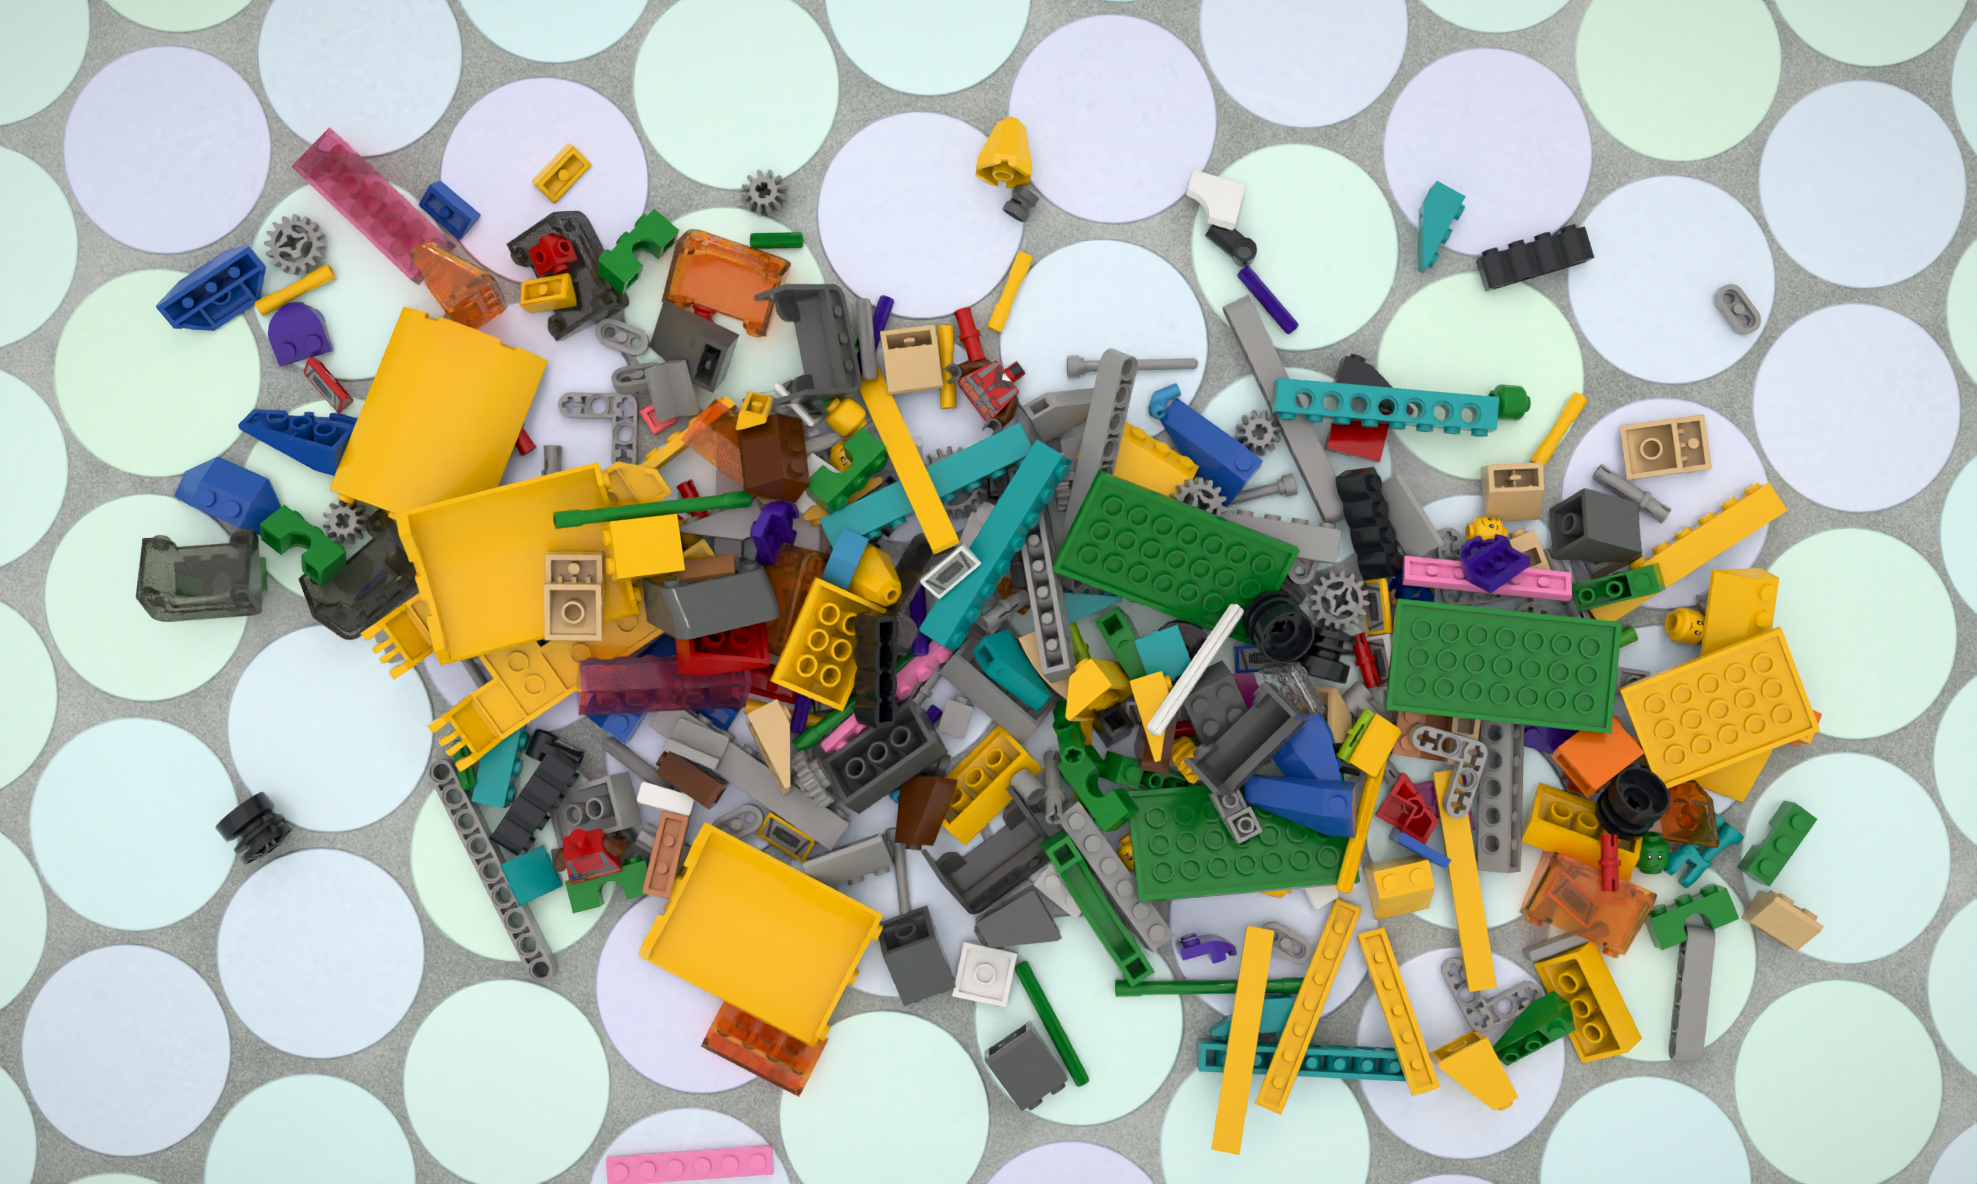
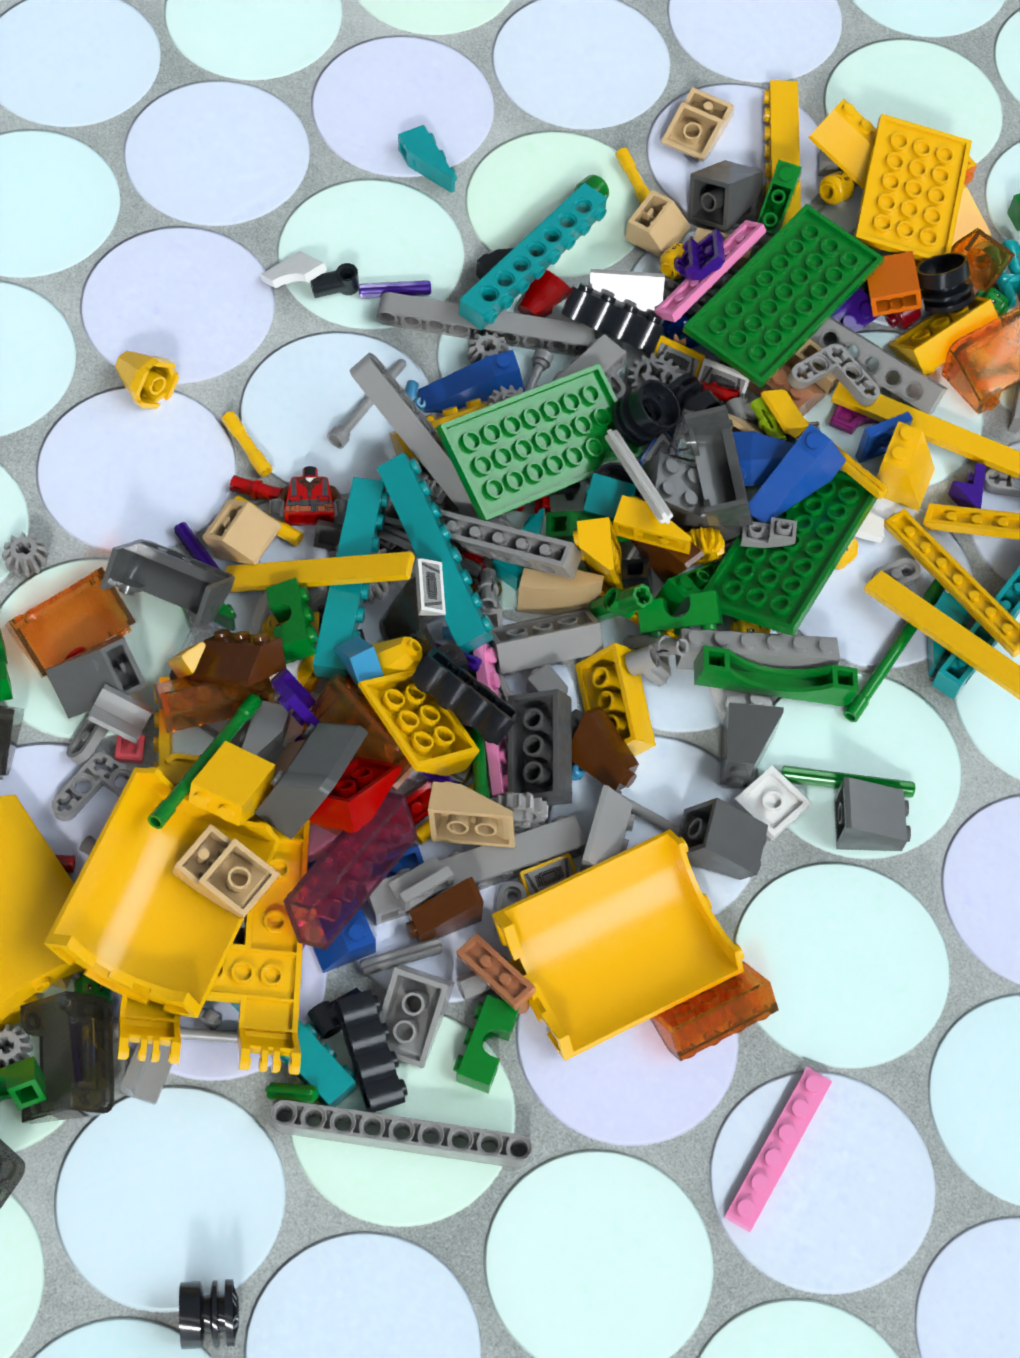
camera: 60 degrees left, 25 degrees down
teal piece [500,845,562,907] -> none
torso [551,828,635,885] -> none
light grey plate [595,318,650,357] -> none
white slope [636,782,695,817] -> none
green axle [750,232,804,249] -> none
white slope [774,377,826,430] -> none
yellow head [825,396,867,437] -> none
light grey axle [856,298,878,380] -> none
dark grey windscreen [921,785,1049,914] -> none
teal slope [972,629,1052,711] -> none
dark grey wheel [1002,185,1039,223] -> none
light grey slope [1022,388,1094,443] -> none
dark purple slope [1176,933,1237,964] -> none
red slope [1375,772,1439,845] -> none
black brick [1476,224,1595,292] -> none
light grey pin [1591,464,1672,523] -> none
red pin [1598,834,1621,892] -> none
light grey plate [1714,284,1761,335] -> none
none -> dark grey tile [313,519,343,551]
none -> dark purple slope [948,463,986,509]

